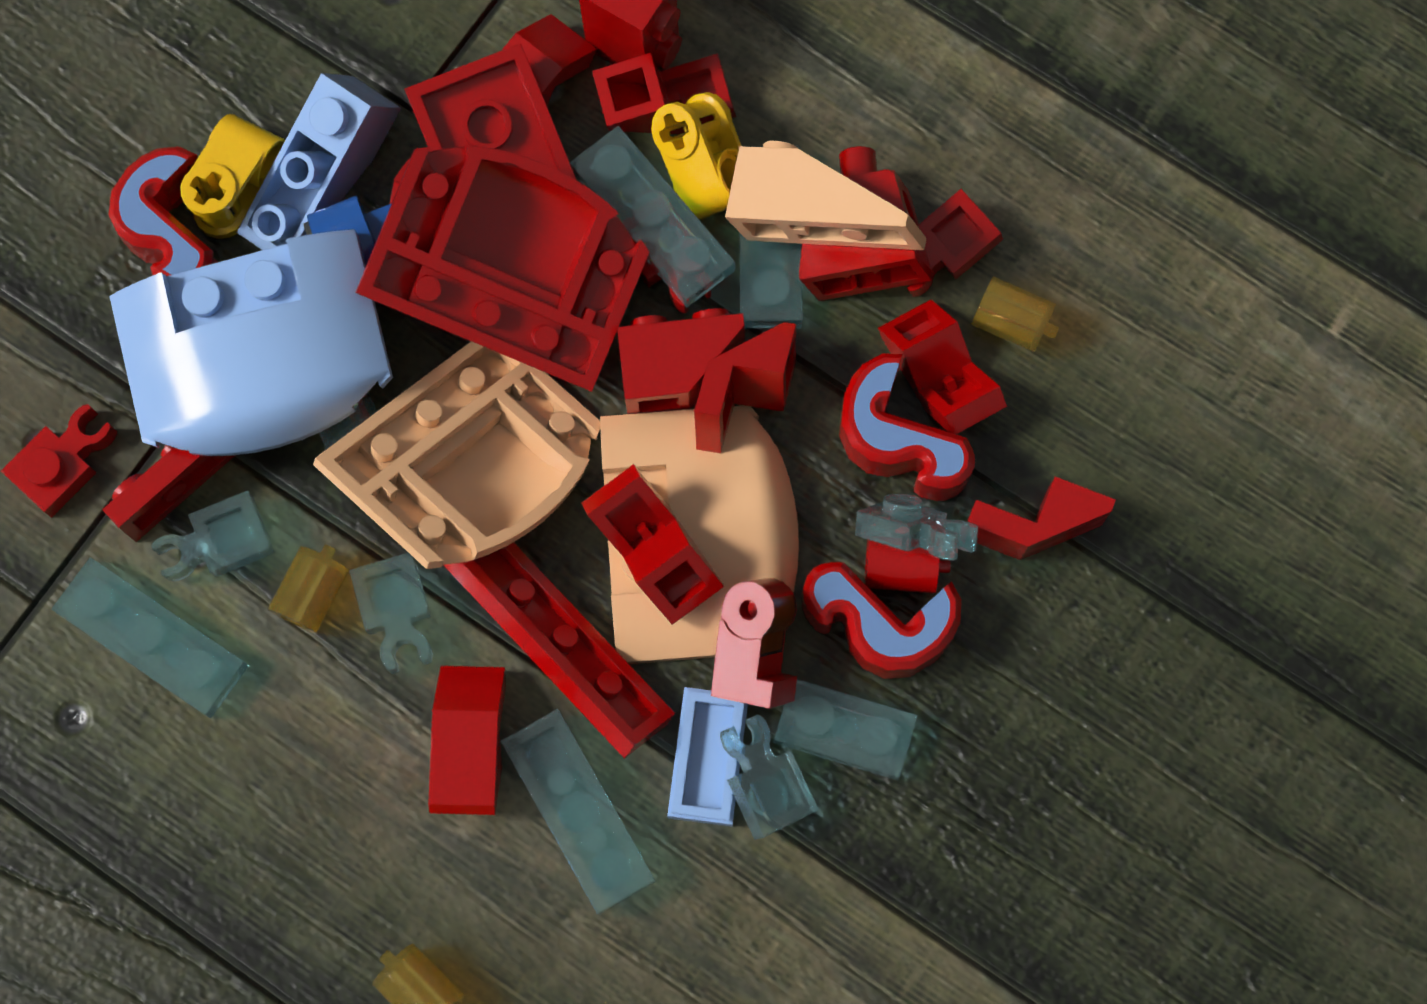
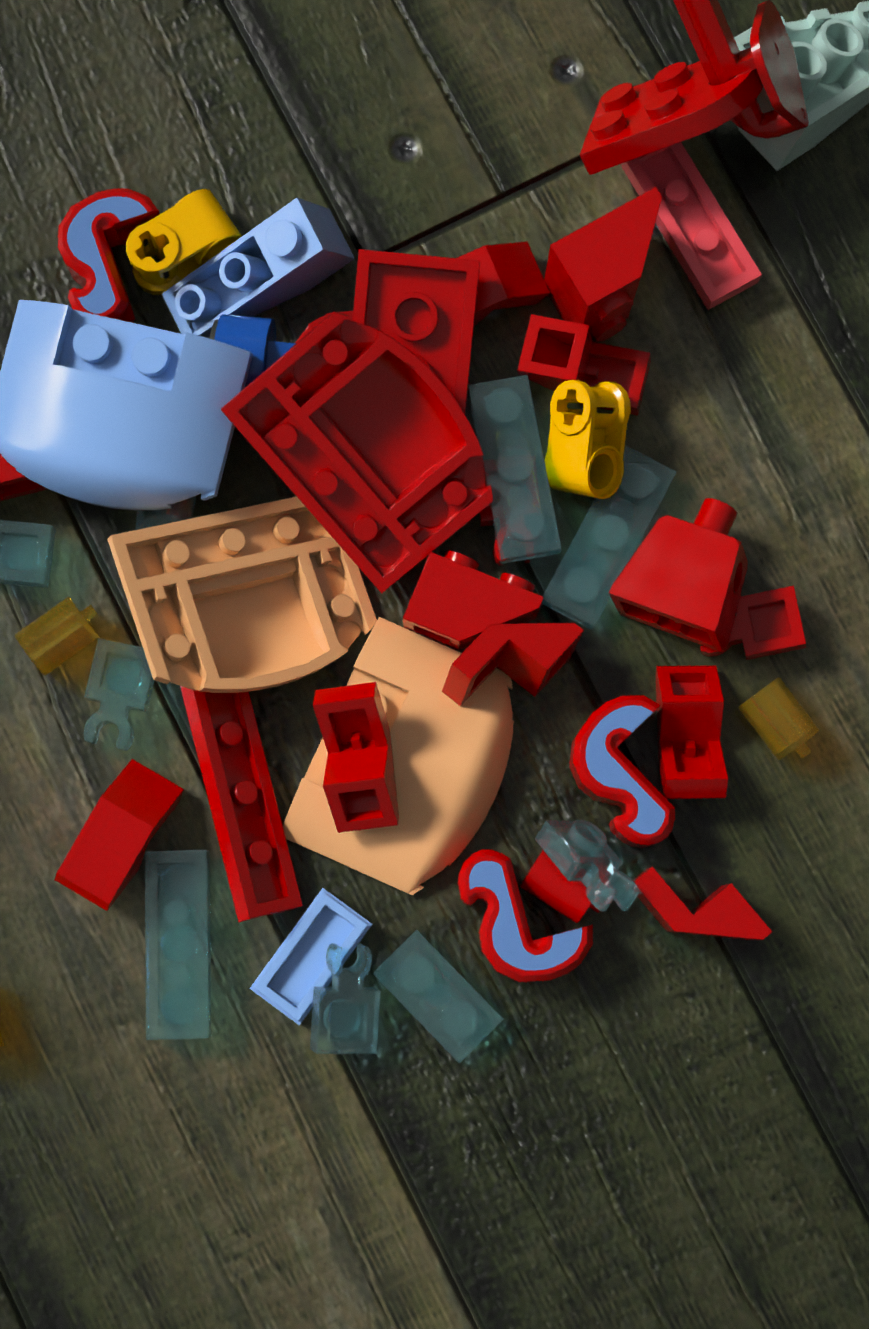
camera: 25 degrees right, 5 degrees up
leg [711,578,797,709] -> none
light nougat slope [725,141,926,250] -> none

